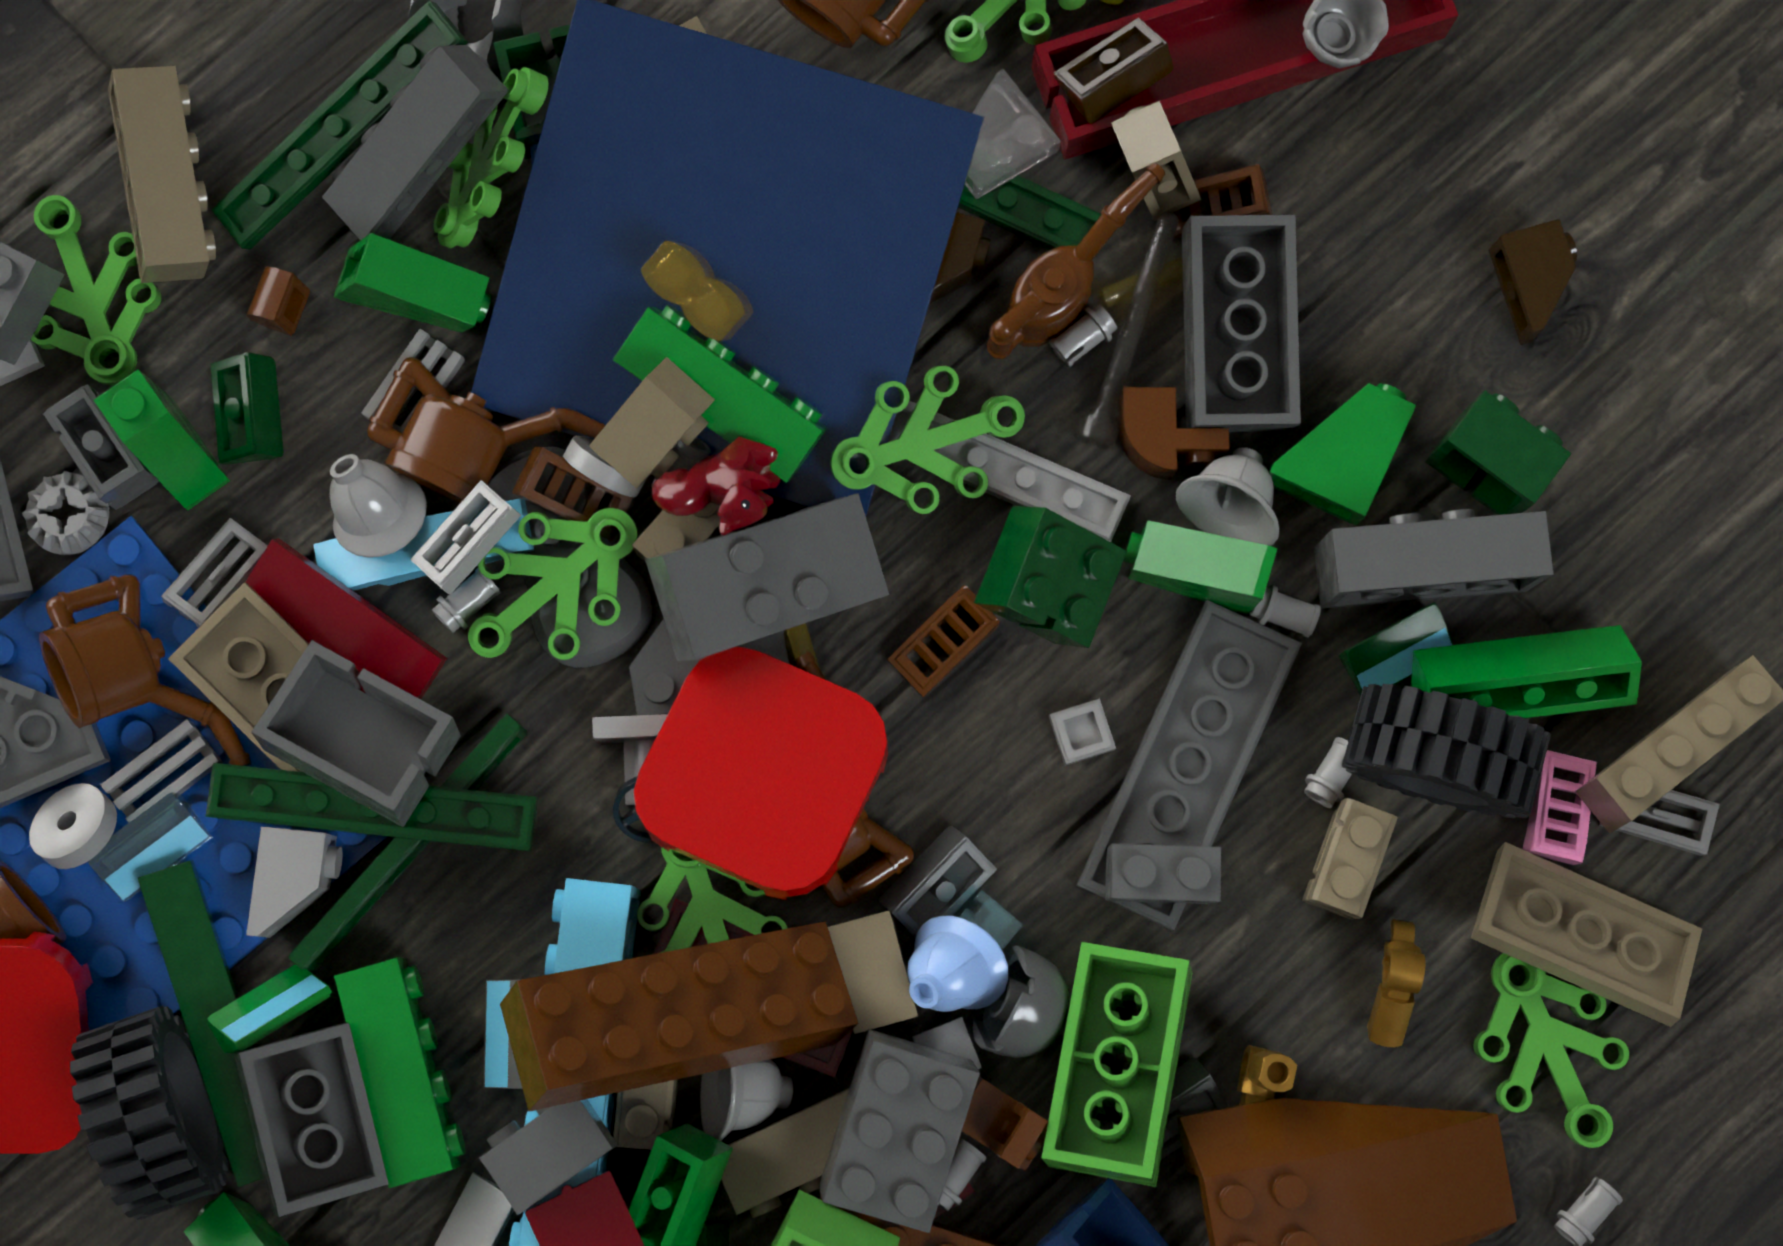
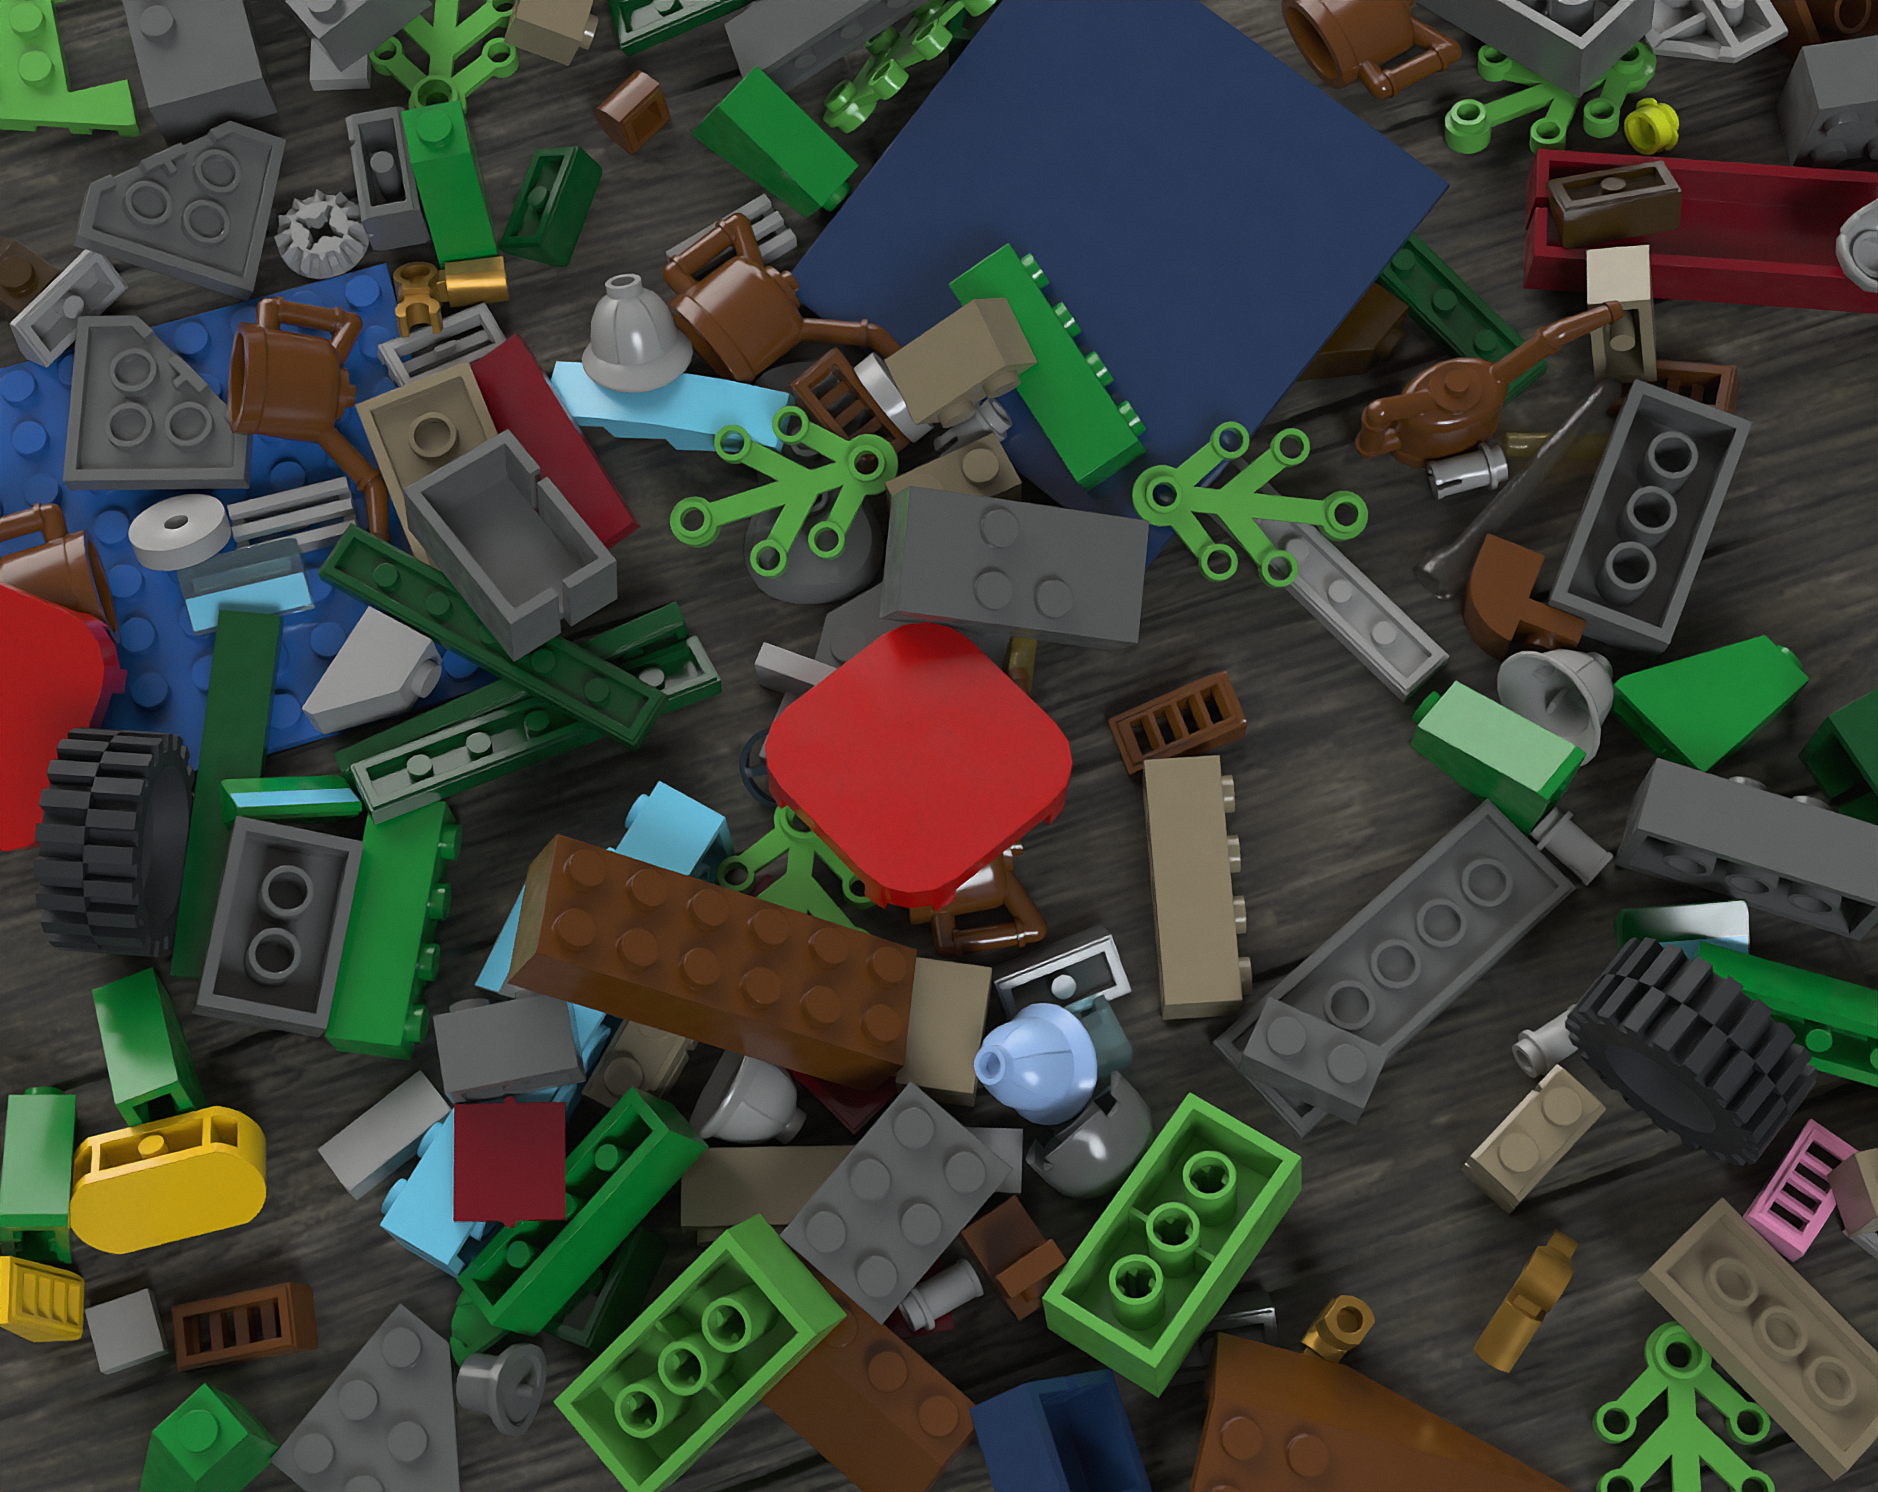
camera: 30 degrees right, 10 degrees down
light grey tile [410,480,521,595] -> none
light grey pin [432,568,501,633] -> none
clear yellow brick [641,240,754,341] -> none
dark red animal [652,437,780,535] -> none
clear wing [965,69,1061,199] -> none
dark green piece [974,506,1127,648] -> none
light grey tile [1049,698,1116,766] -> none
none -> dark green tile [349,636,722,825]
none -> pearl gold bar [393,256,509,338]
none -> dark tan brick [1142,755,1252,1020]

